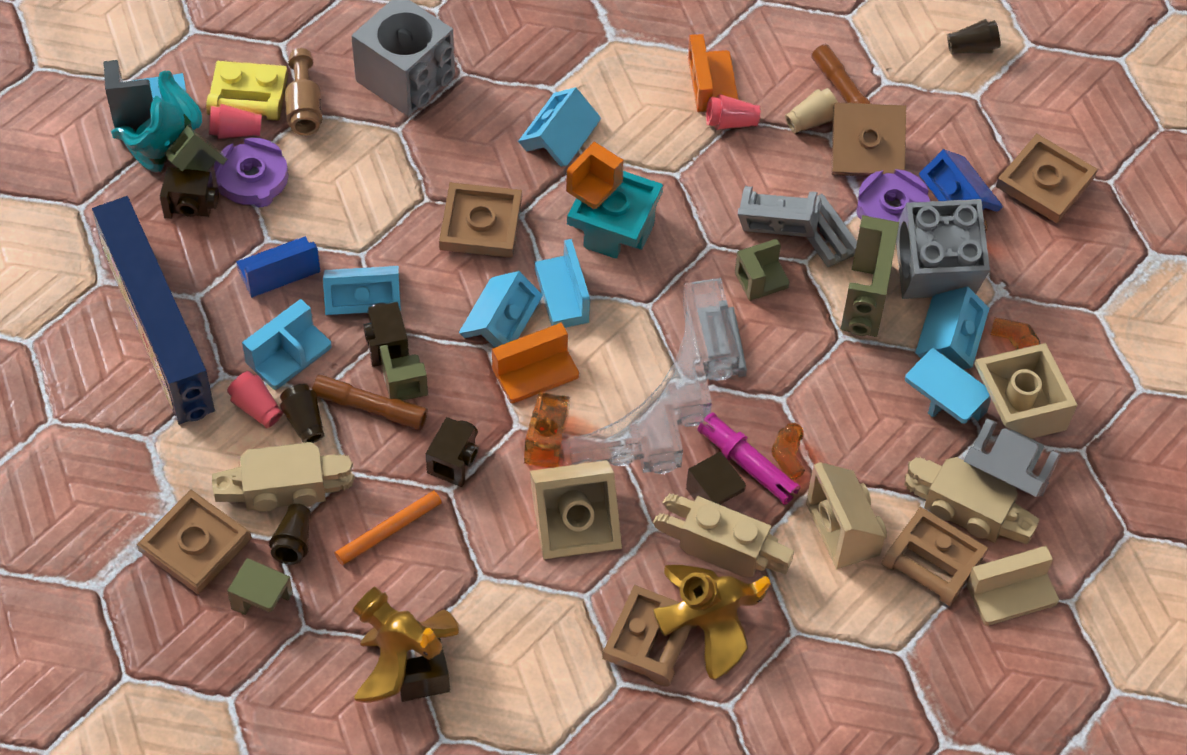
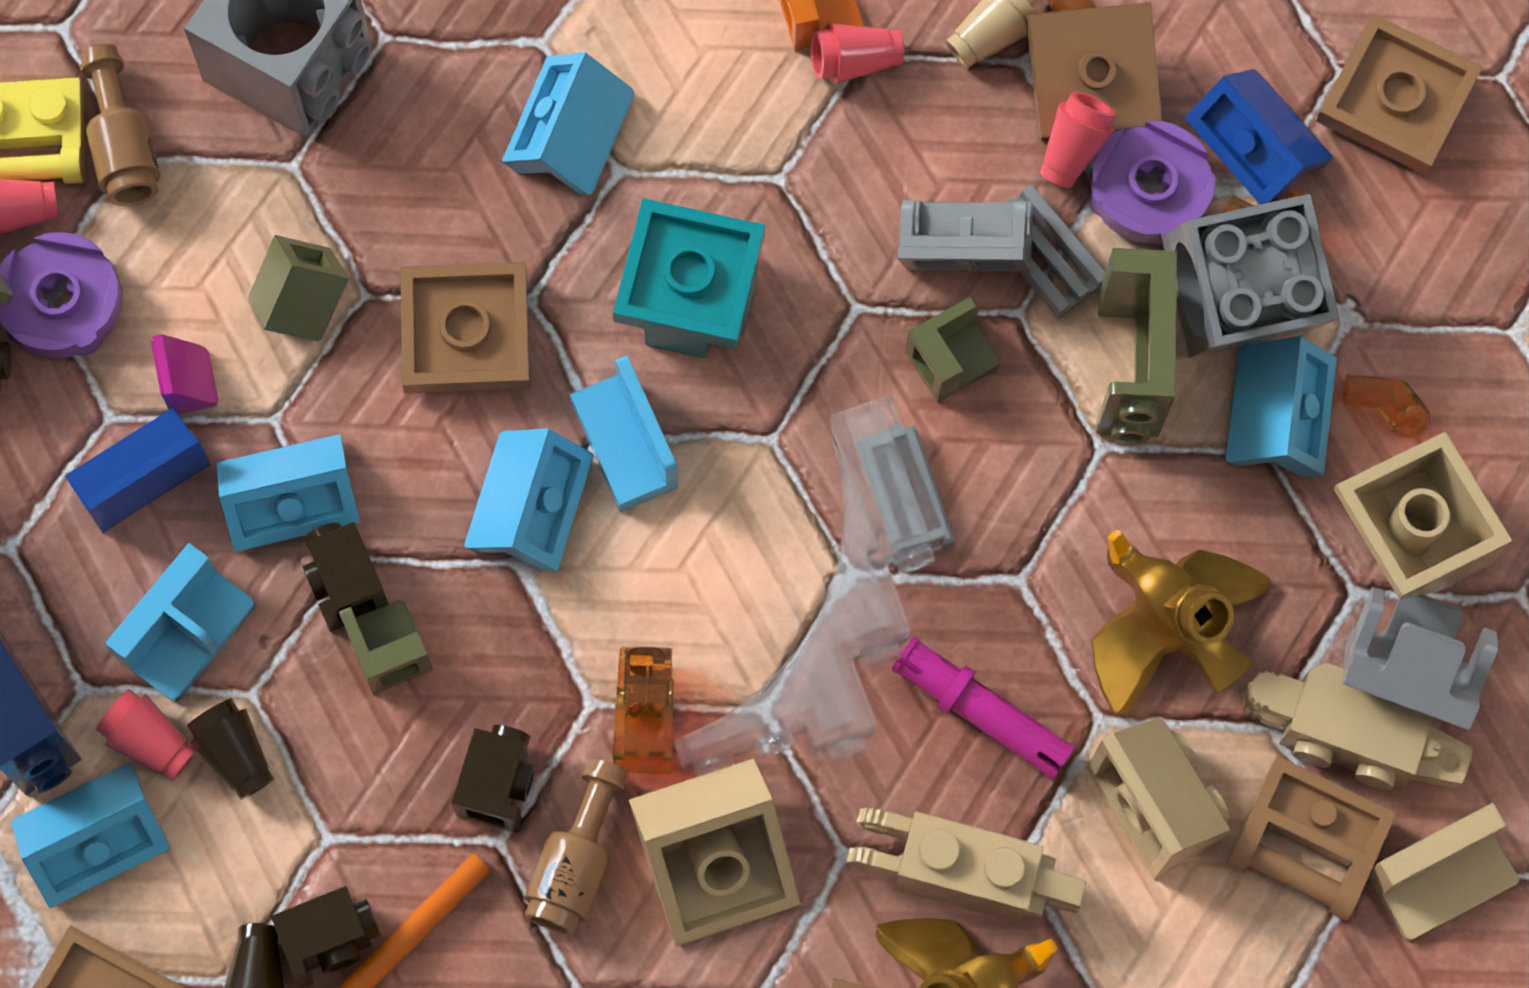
camera: 10 degrees left, 15 degrees up
tan hinge [212,442,355,512] -> none
dark orange piece [312,374,428,430] -> none
orange panel [492,322,579,404] -> none
orange panel [566,141,624,209] -> none
dark brown panel [686,451,746,505] -> none
clear orange arm [771,422,805,481] -> none
medium azure panel [905,347,991,424] -> none
none -> medium azure panel [11,763,171,909]
none -> dark pink slope [151,334,218,414]
none -> olive panel [248,235,349,341]
none -> dark brown brick [271,886,381,988]
none -> medium nougat piece [524,759,628,935]
none -> coral cone [1039,91,1116,188]
none -> pearl gold animal [1091,530,1271,714]

